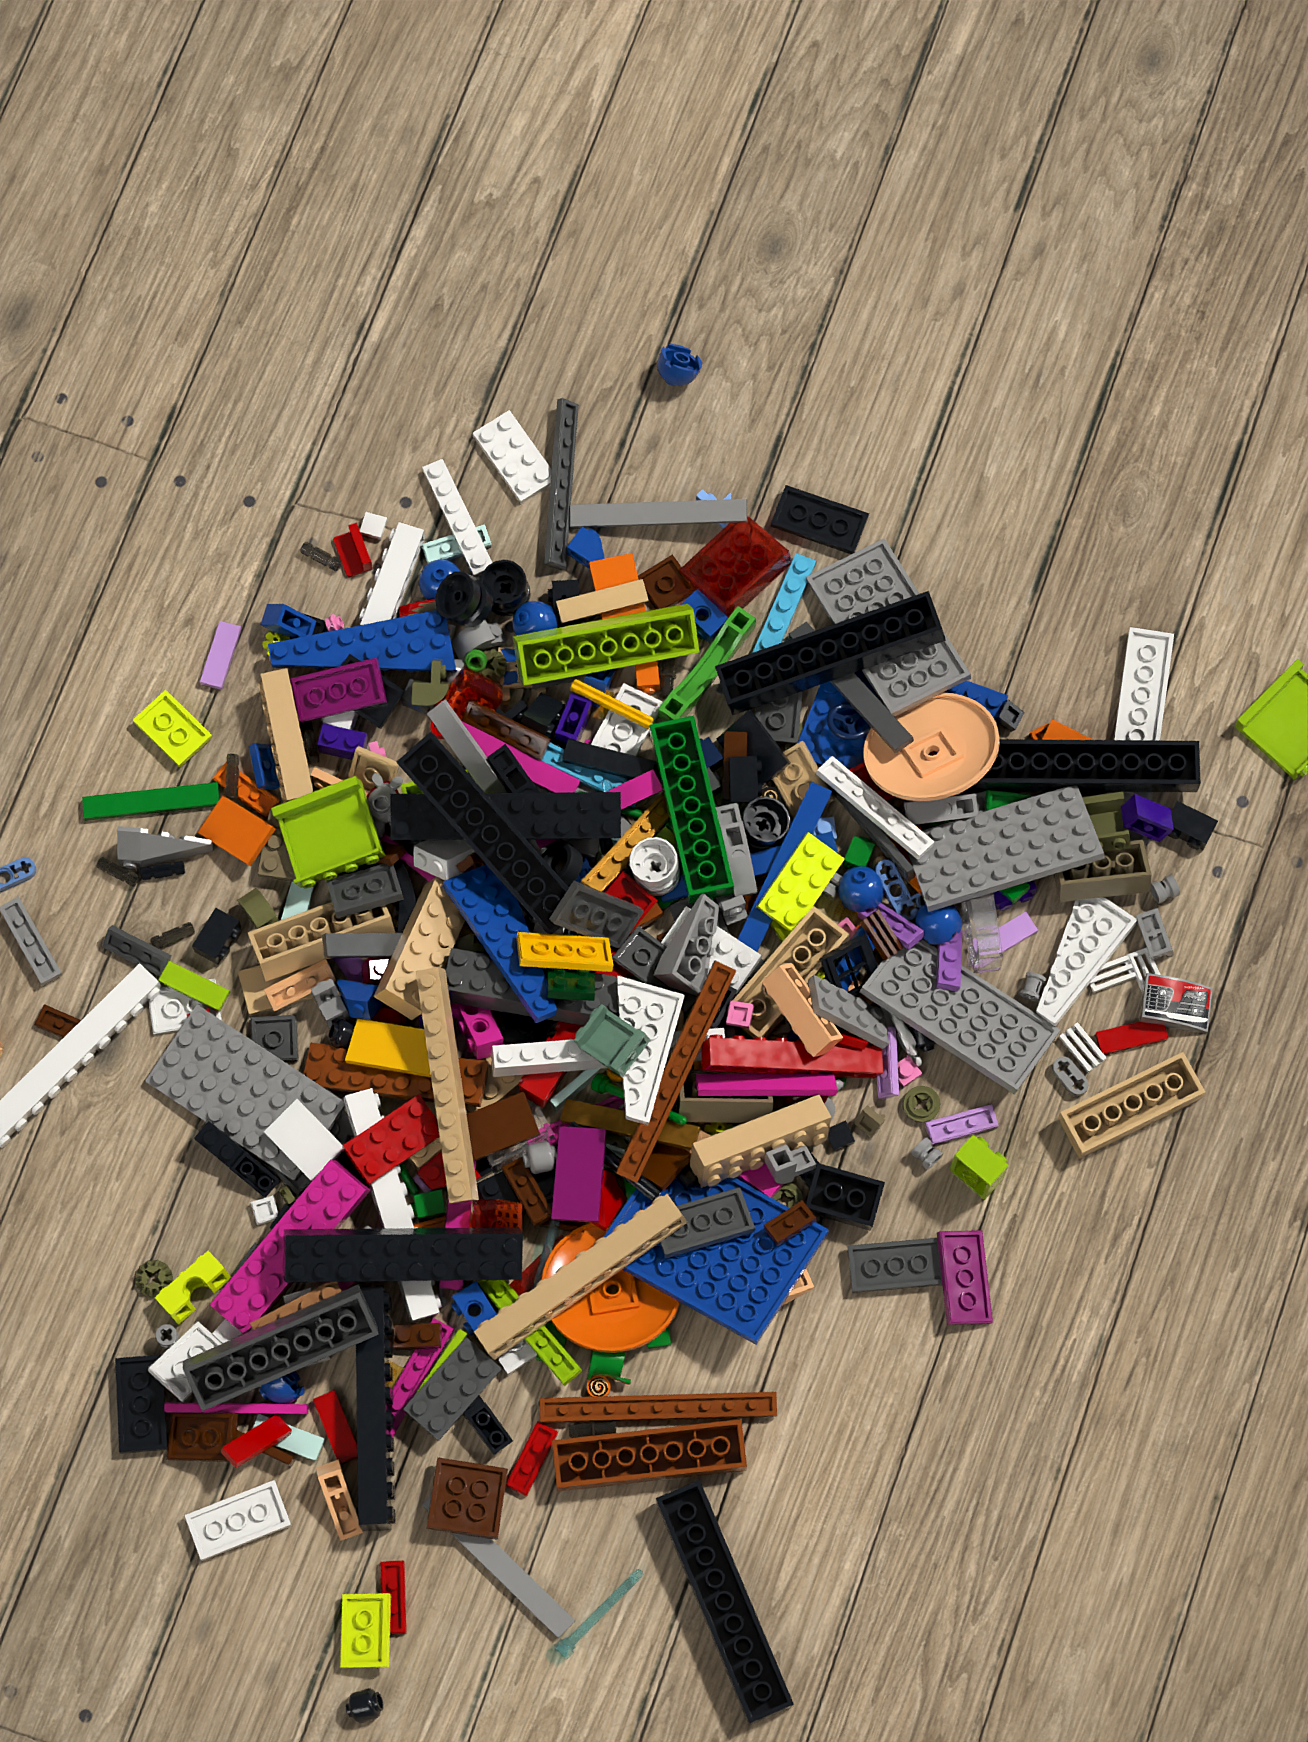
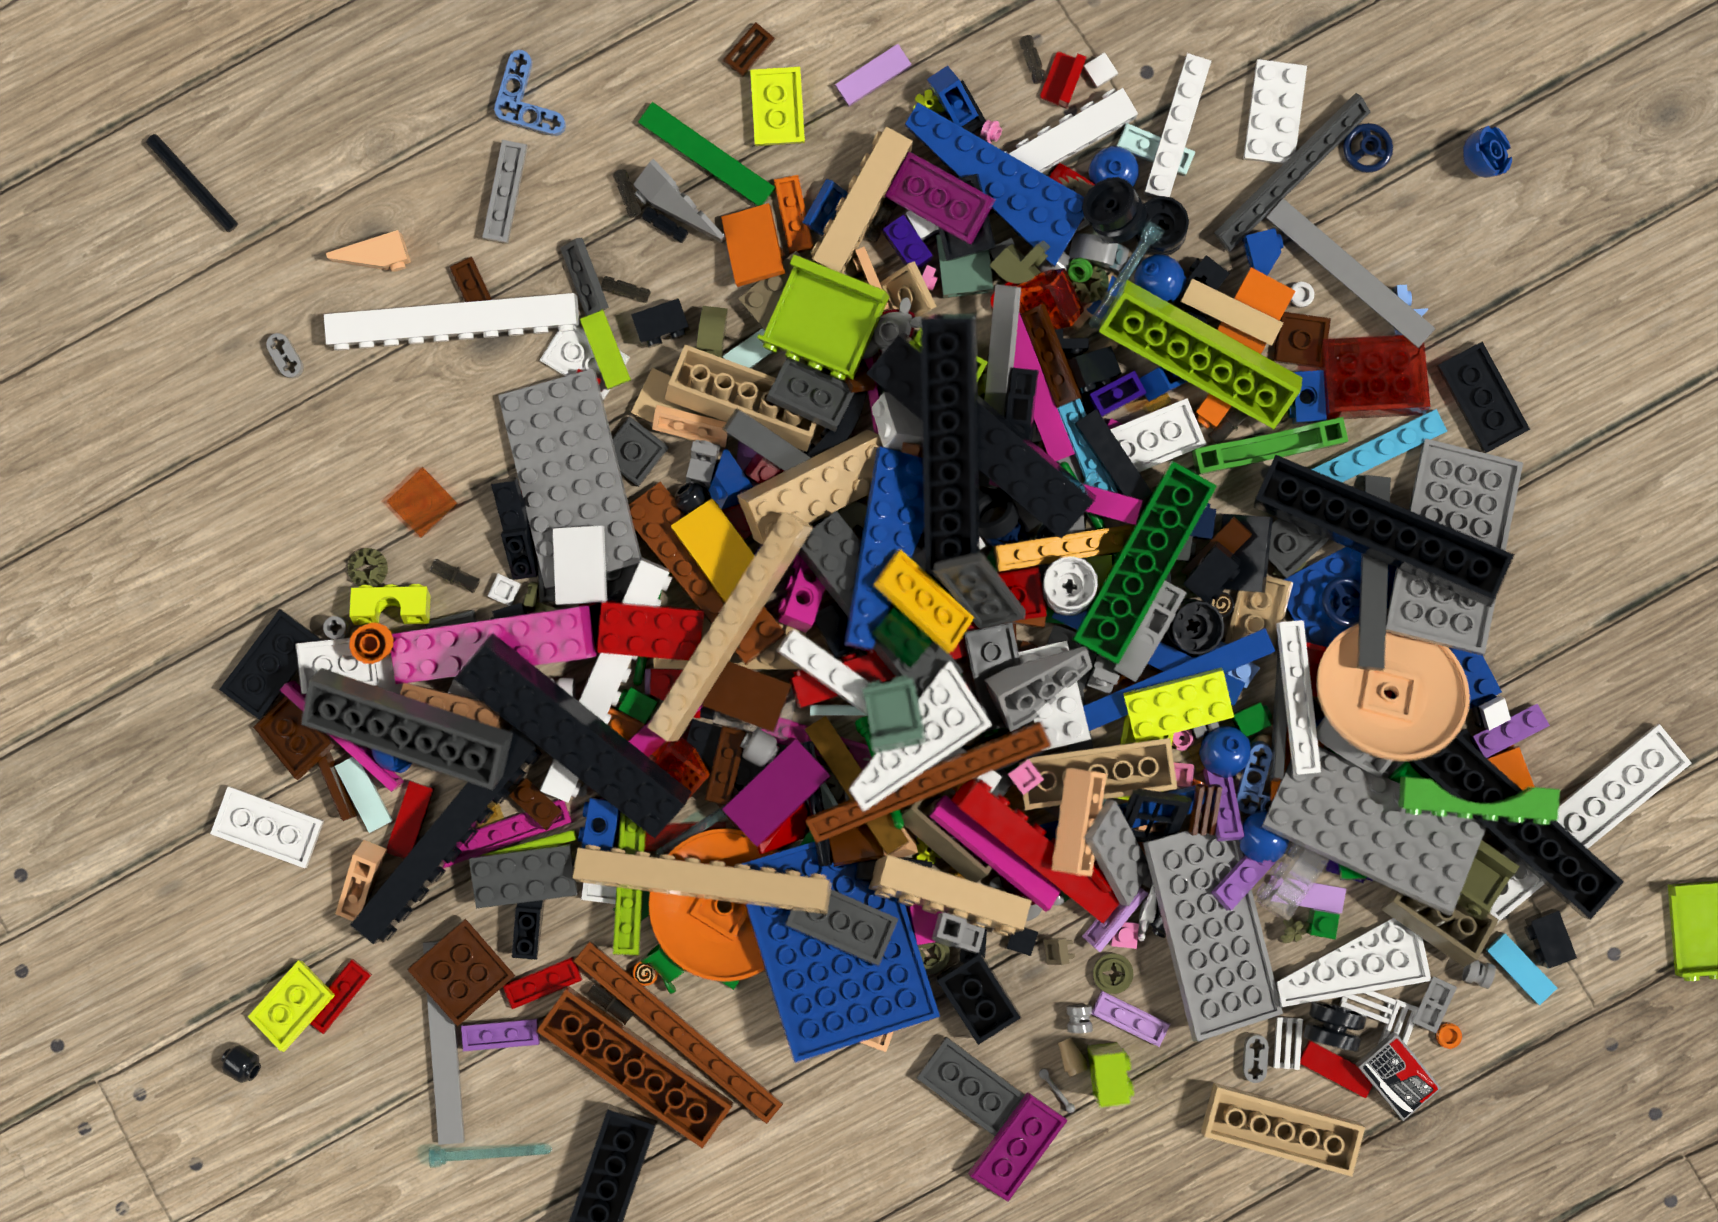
camera: 40 degrees right, 15 degrees up
red tile [221,1414,292,1468] -> none
clear smoke axle [225,753,239,798] -> none
yellow axle [570,679,654,729] -> none
reddish brown plate [764,1200,816,1246] -> none
light grey bush [1020,972,1046,1001] -> none
dark purple brick [1121,794,1174,842] -> none
none -> orange hat [349,622,394,664]
none -> clear orange tile [386,467,458,538]
none -> clear smoke axle [430,559,480,593]
none -> medium lavender plate [461,1018,540,1051]
none -> reddish brown tile [723,22,775,77]
none -> sand green panel [936,235,993,298]
none -> light grey hinge [1039,1068,1075,1113]
none -> tan cone [1058,1037,1088,1077]
none -> clear light blue piece [1089,221,1164,329]
none -> bright pink plate [1172,729,1194,751]
none -> olive plant [1280,917,1310,943]
none -> white tile [1290,282,1314,308]
none -> black wheel [1303,1002,1367,1052]
none -> green brick [1307,908,1340,940]
none -> dark blue piece [1343,123,1393,173]
none -> bright green arch [1398,777,1560,825]
none -> orange tile [1435,1022,1462,1049]
none -> medium lavender plate [1470,704,1550,758]
none -> white tile [1479,696,1511,730]
none -> medium azure tile [1485,933,1557,1006]

